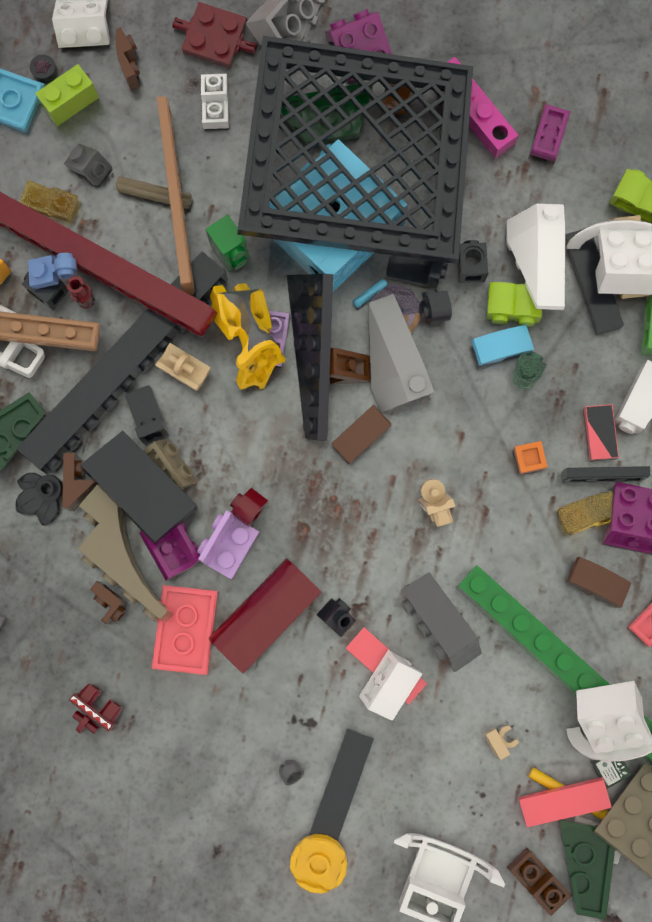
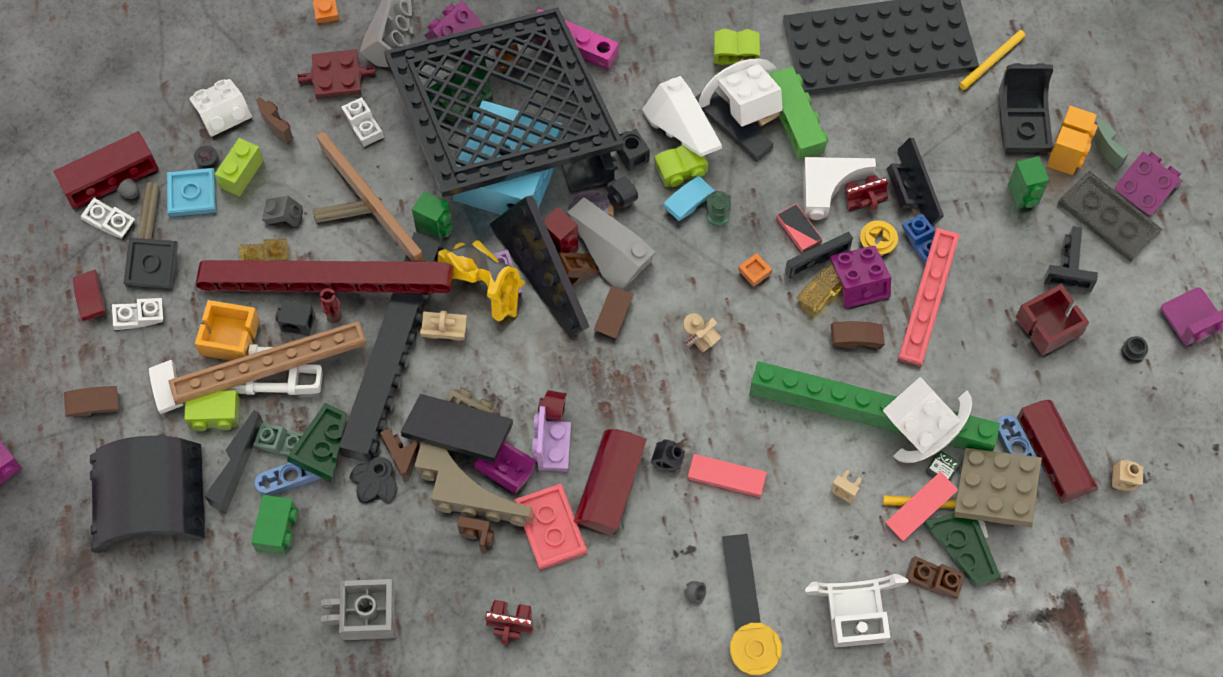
camera: 30 degrees left, 15 degrees down
medium blue plate [28,253,77,289] -> none
black bracket [125,385,169,444] -> none
medium azure piece [352,279,388,308] -> none
white hinge [359,650,422,721] -> none
dark grey wedge [401,572,482,673] -> none
magenta plate [530,104,571,162] -> none
none -> dark red brick [543,207,579,253]

